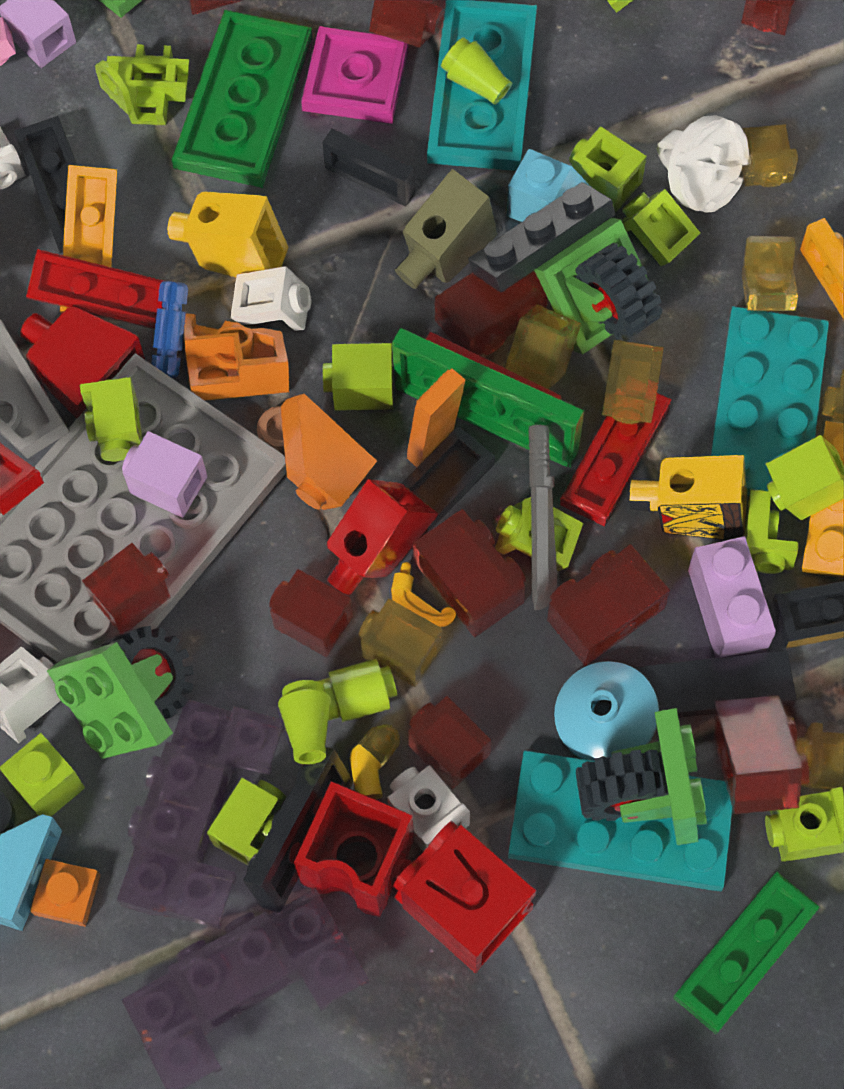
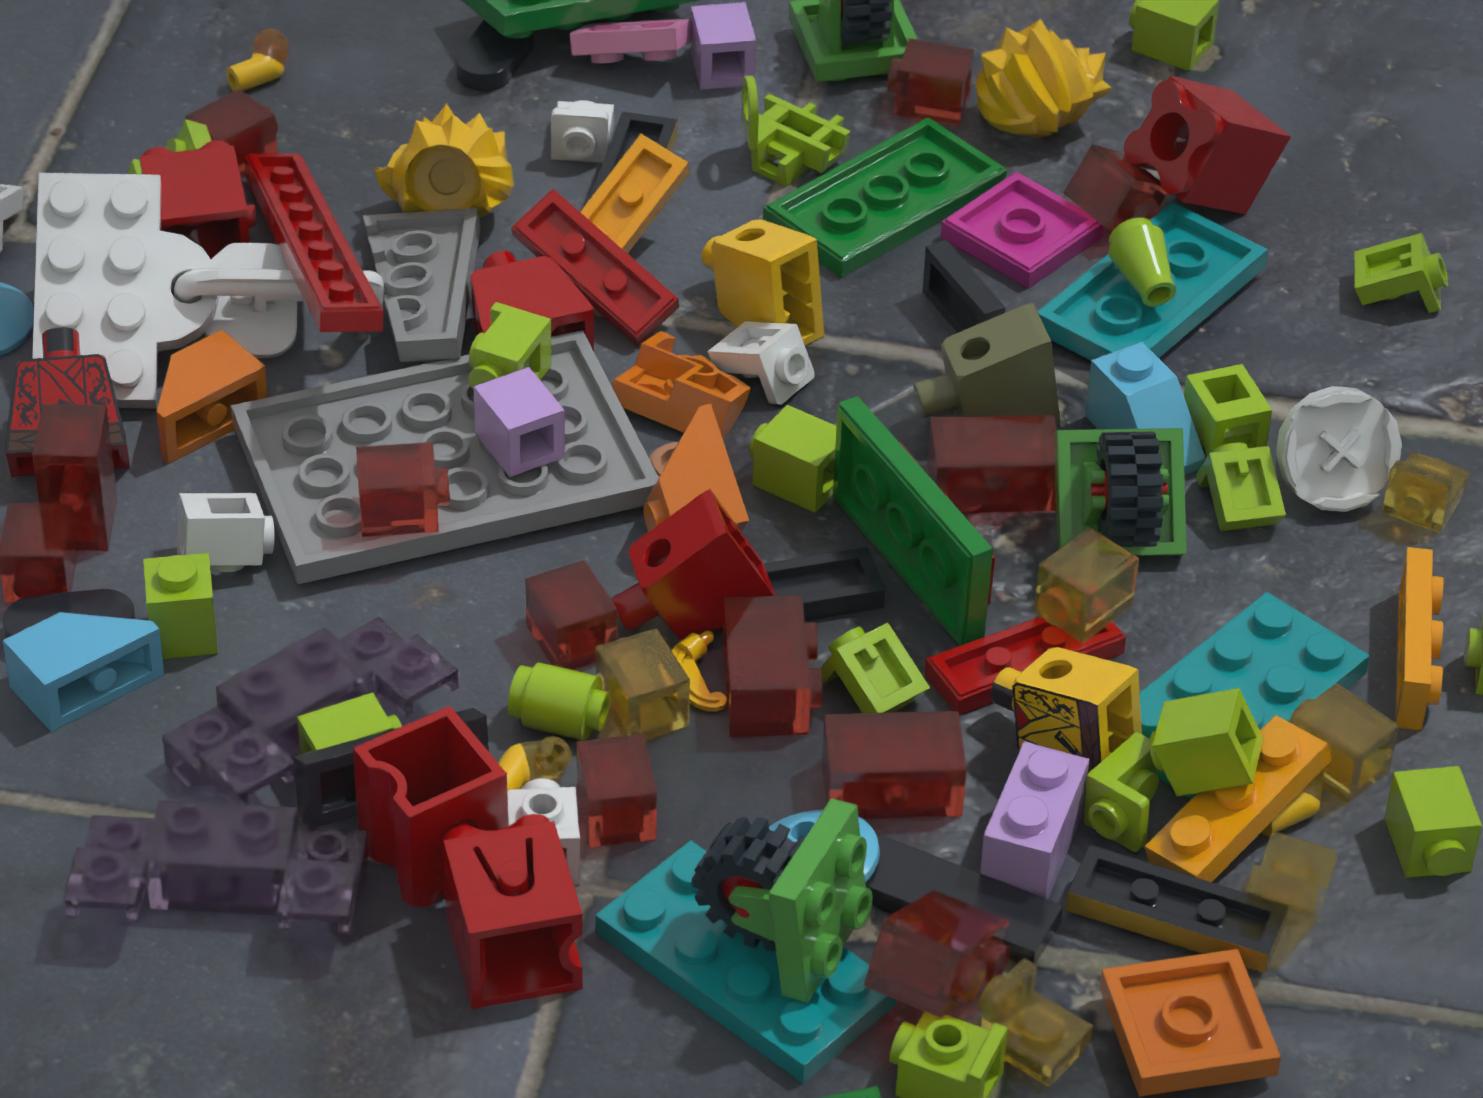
camera: 30 degrees right, 25 degrees down
orange plate [30,859,101,927] -> none
bright green plate [47,626,194,759] -> none
blue axle [151,281,188,378] -> none
lime cone [278,680,331,764] -> none
orange tile [407,368,466,467] -> none
black plate [468,182,616,293] -> none
clear yellow brick [505,305,582,389] -> none
dark grey piece [529,425,557,610] -> none
clear yellow bracket [742,236,798,311] -> none

